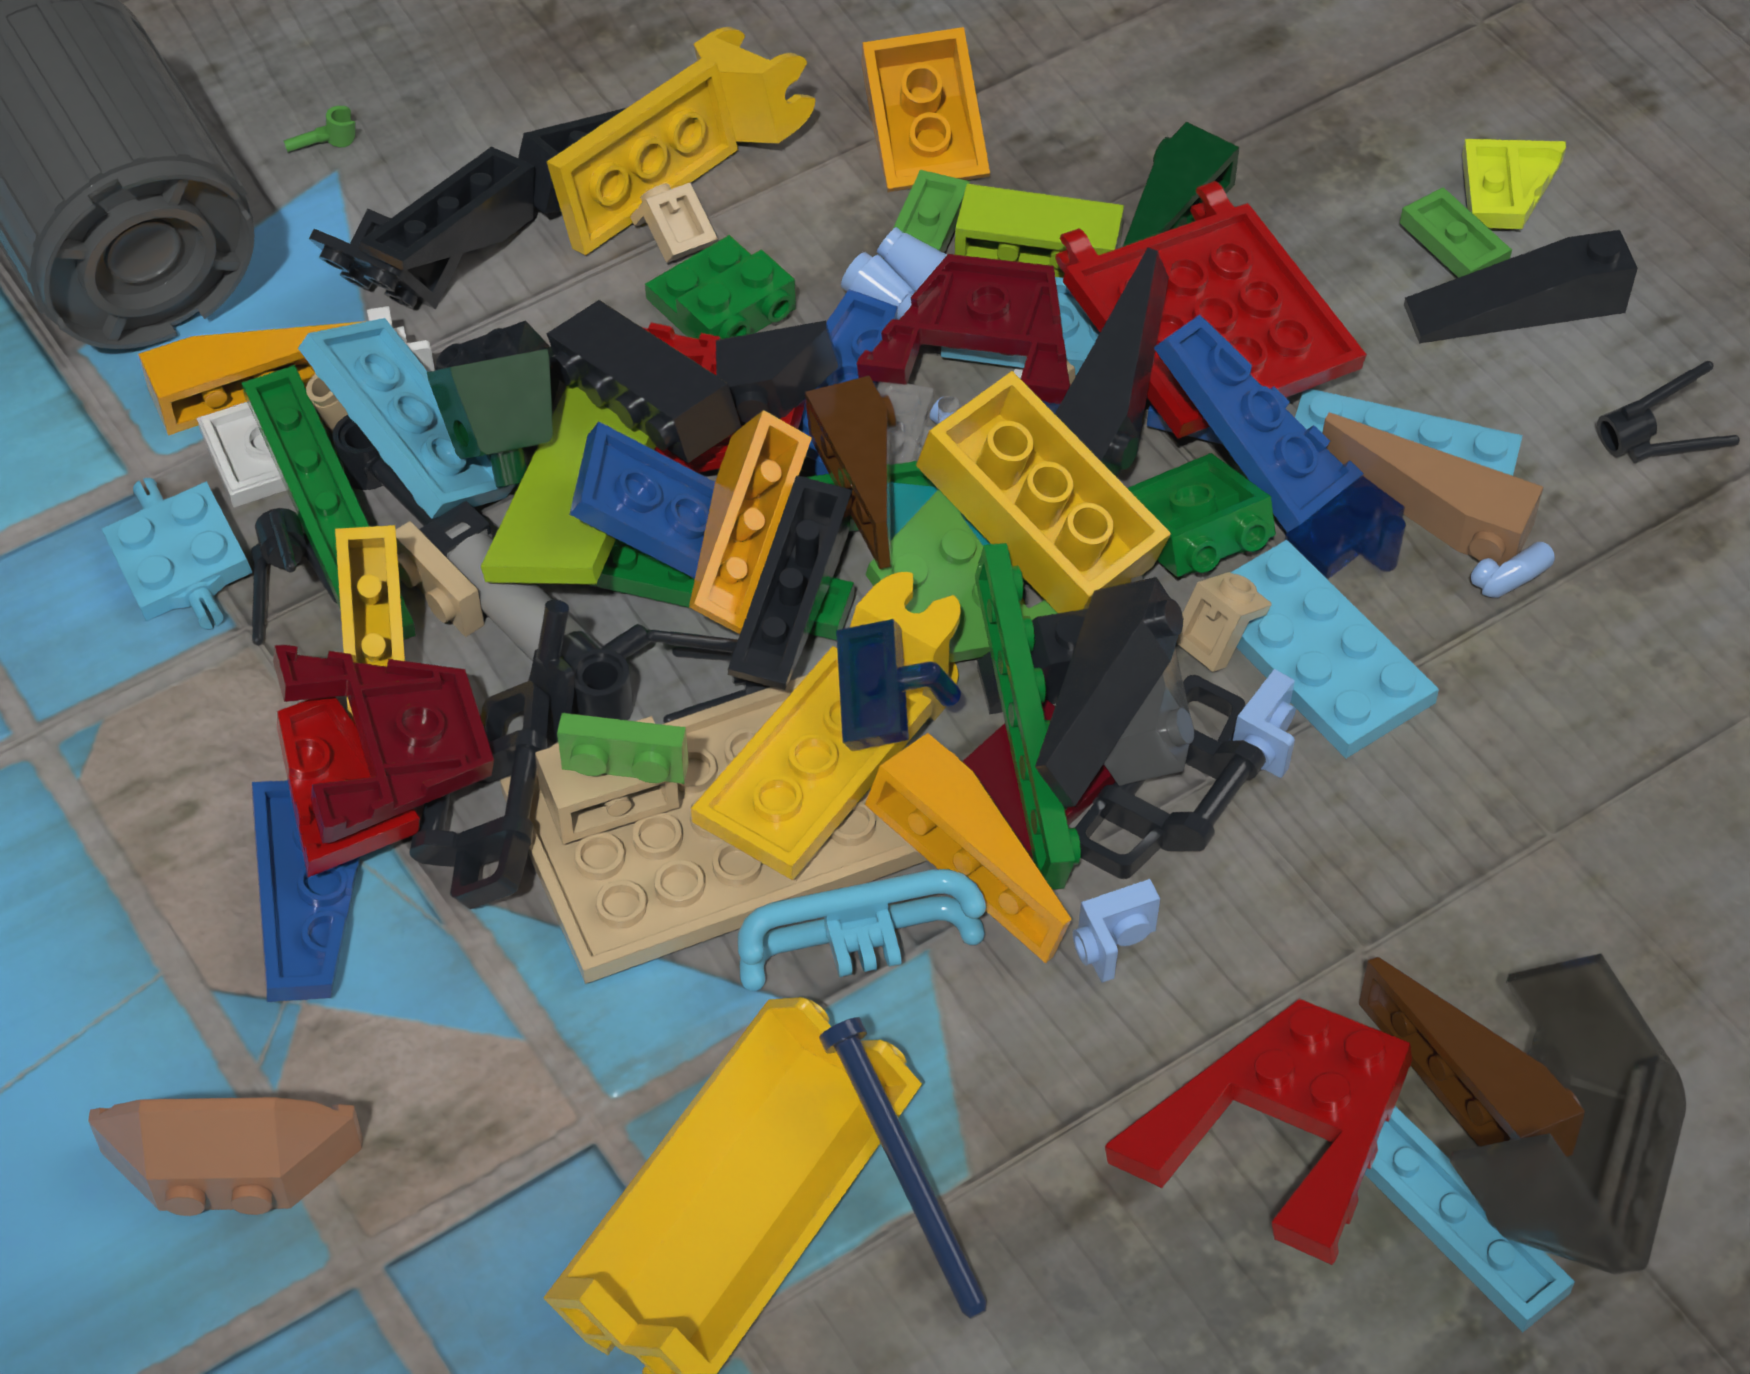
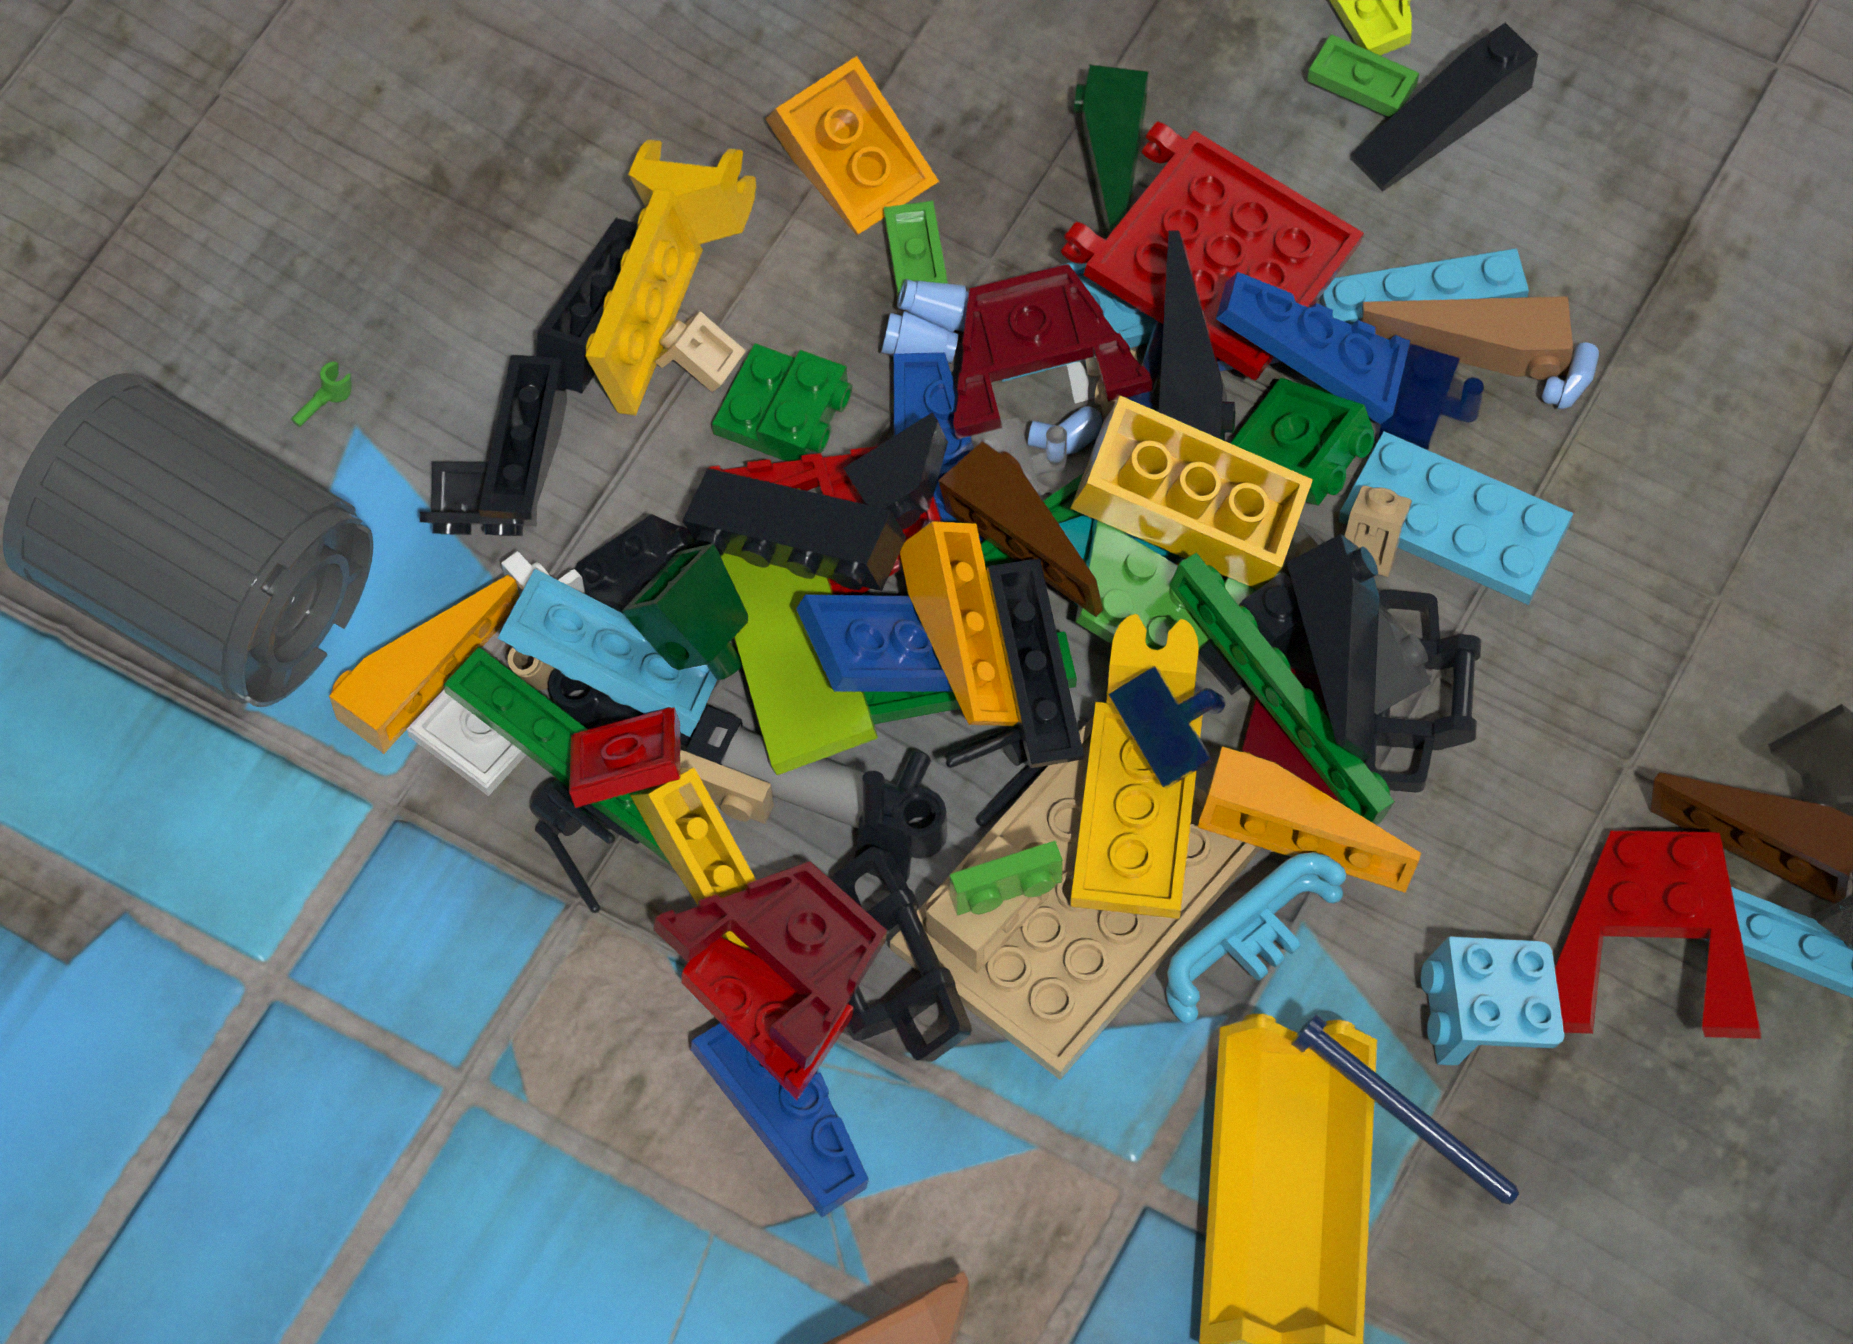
camera: 25 degrees left, 10 degrees up
medium azure plate [102,478,253,629] -> none
lime brick [955,184,1124,278] -> none
light blue bracket [1073,879,1160,983] -> none
light blue bracket [1233,669,1296,778] -> none
black plant [1597,361,1740,463] -> none
none -> red tile [569,707,681,808]
none -> medium azure bracket [1421,937,1564,1066]

